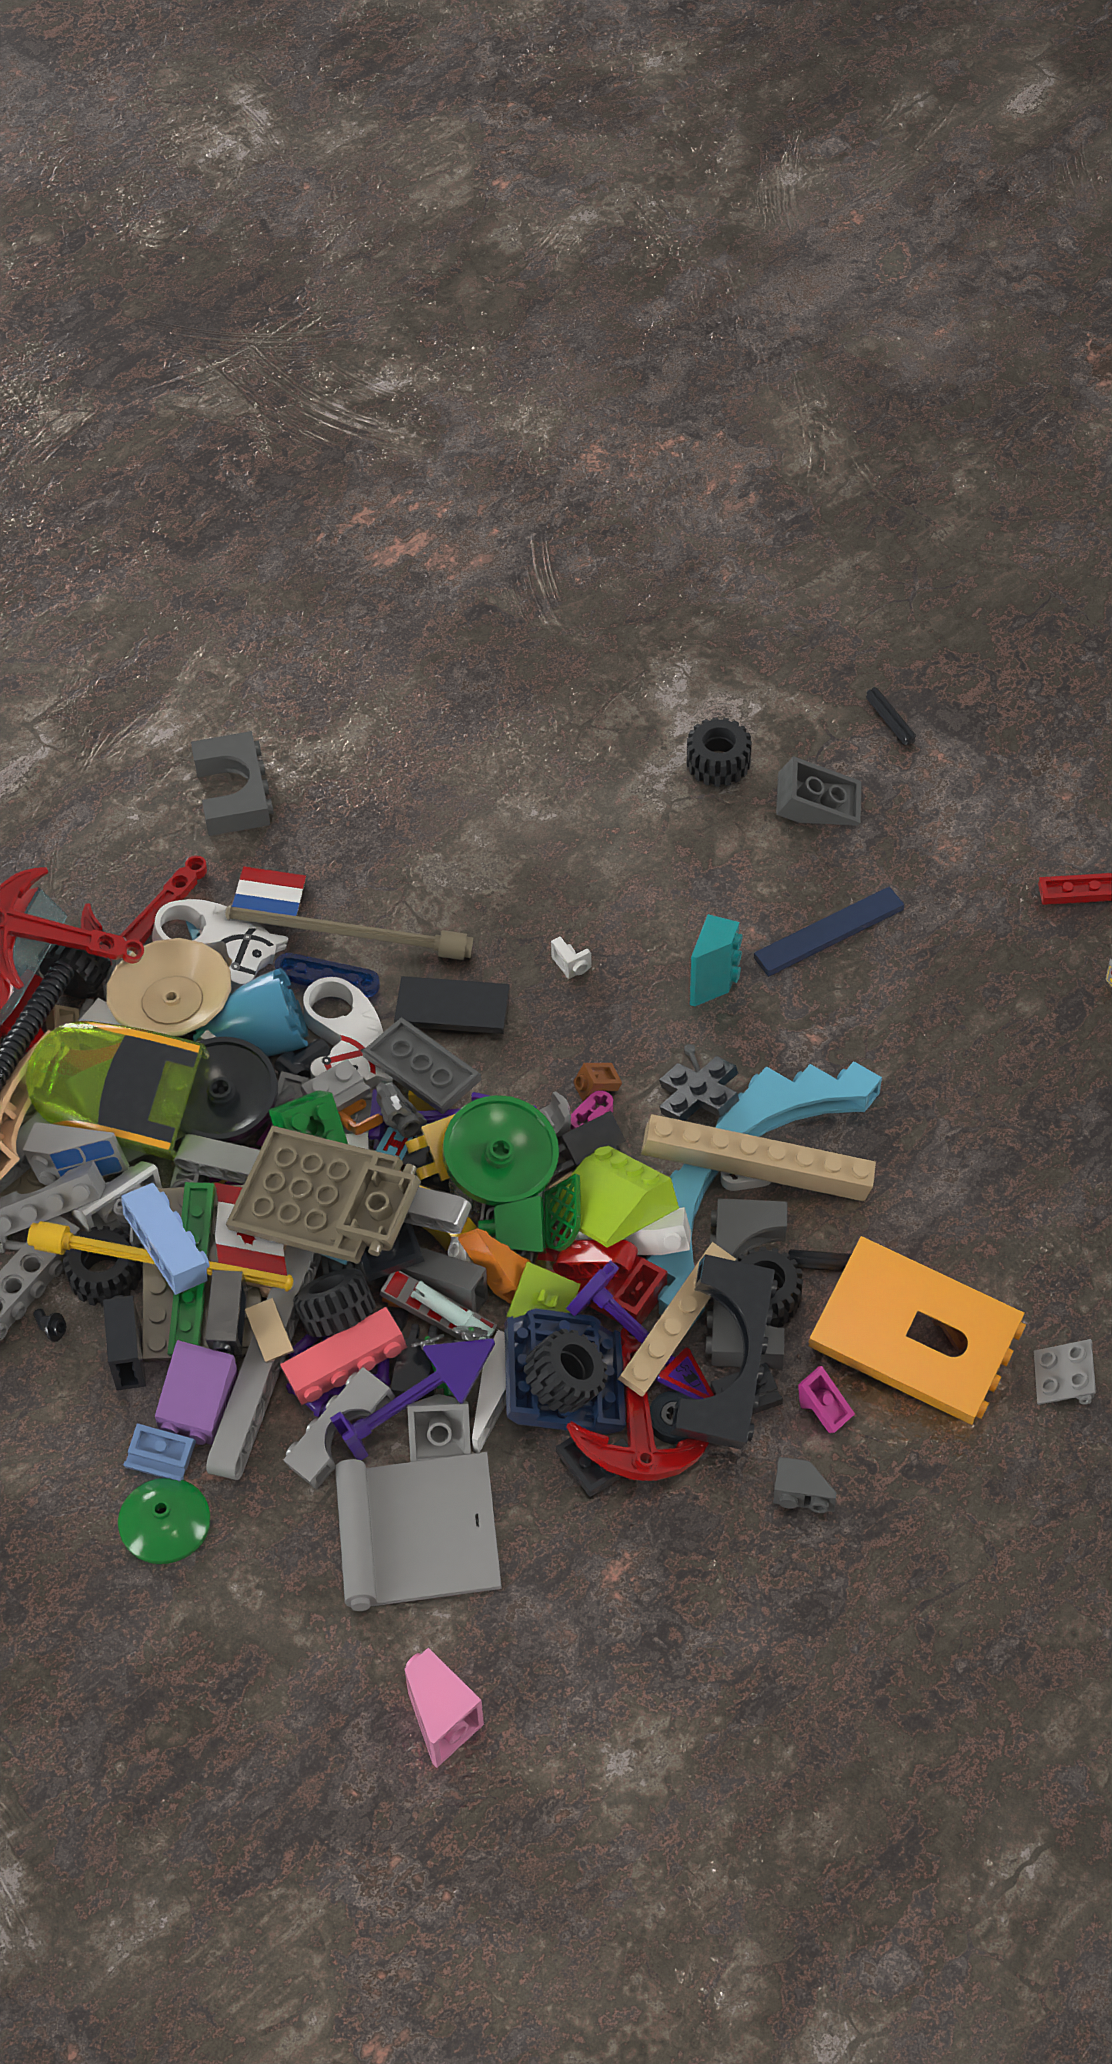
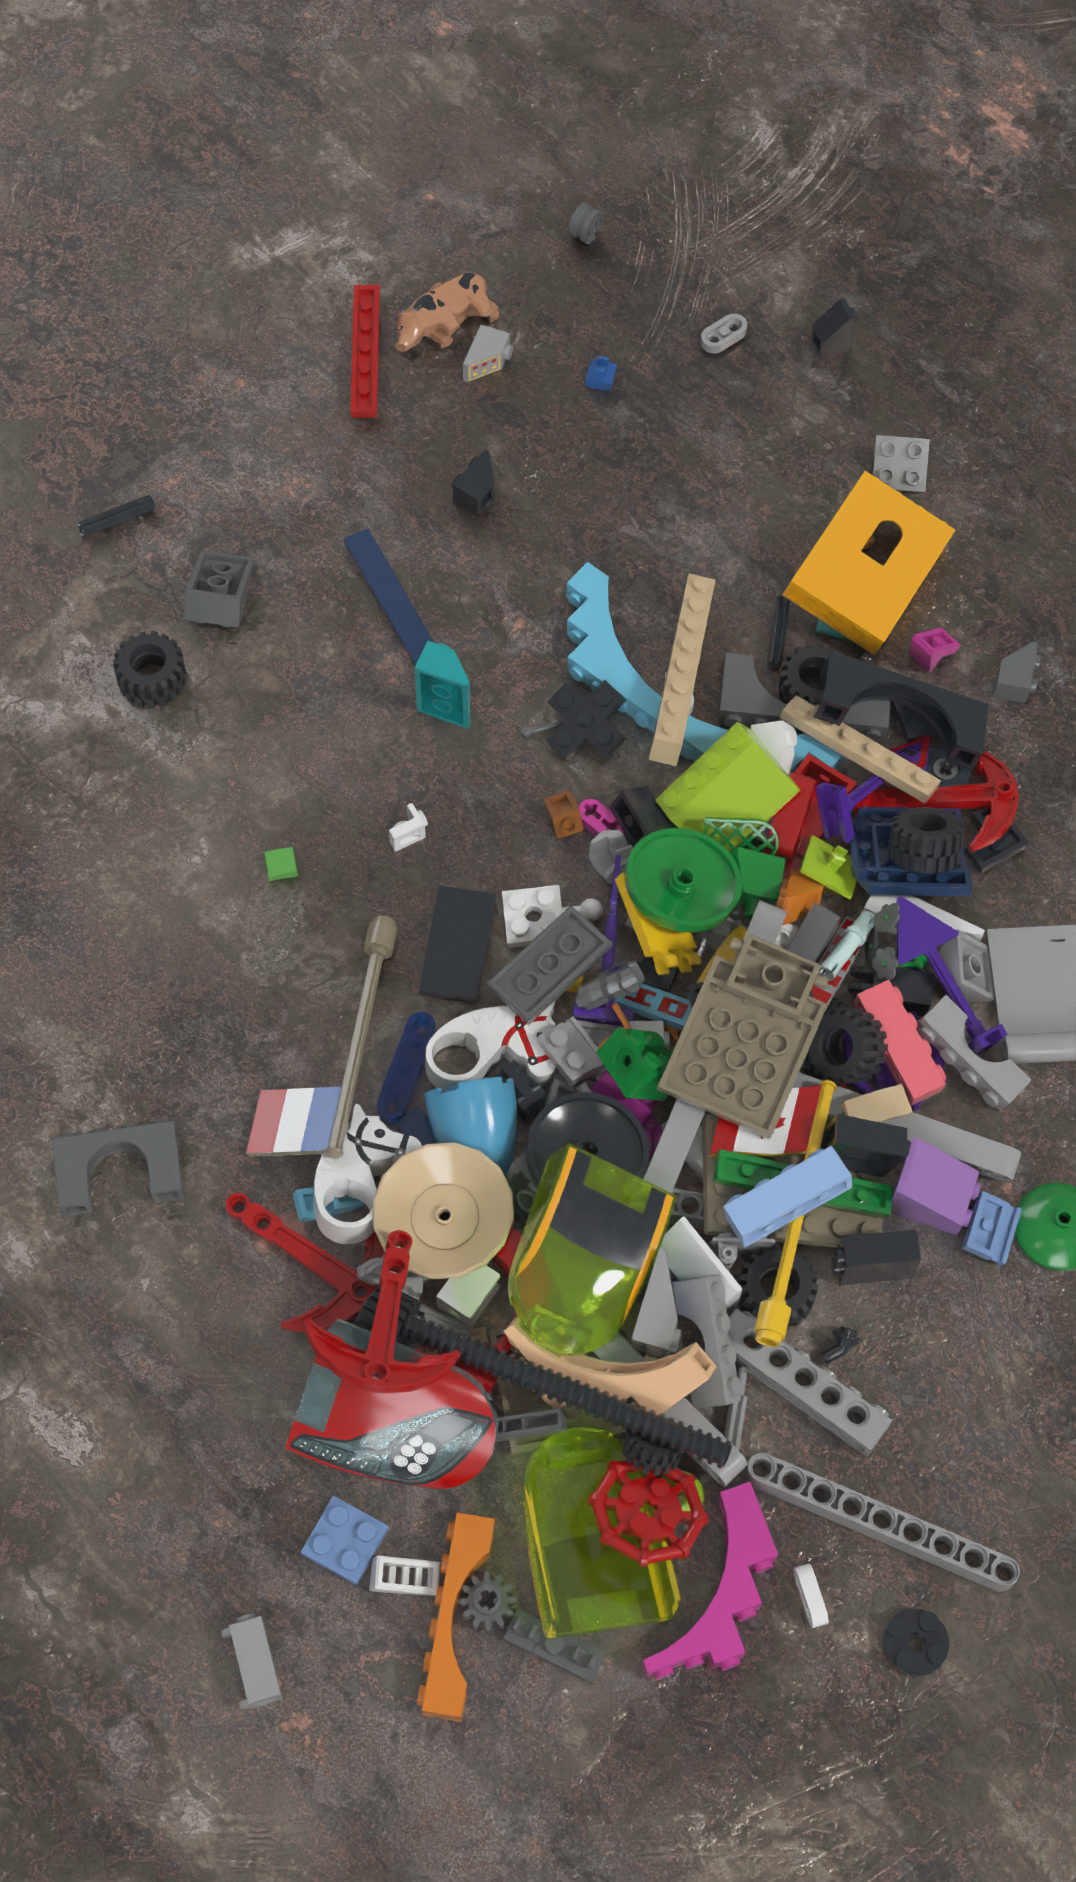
camera: 90 degrees left, 10 degrees up
none -> bright green tile [264,847,298,881]
none -> black slope [452,449,495,516]
none -> white plate [502,885,603,948]

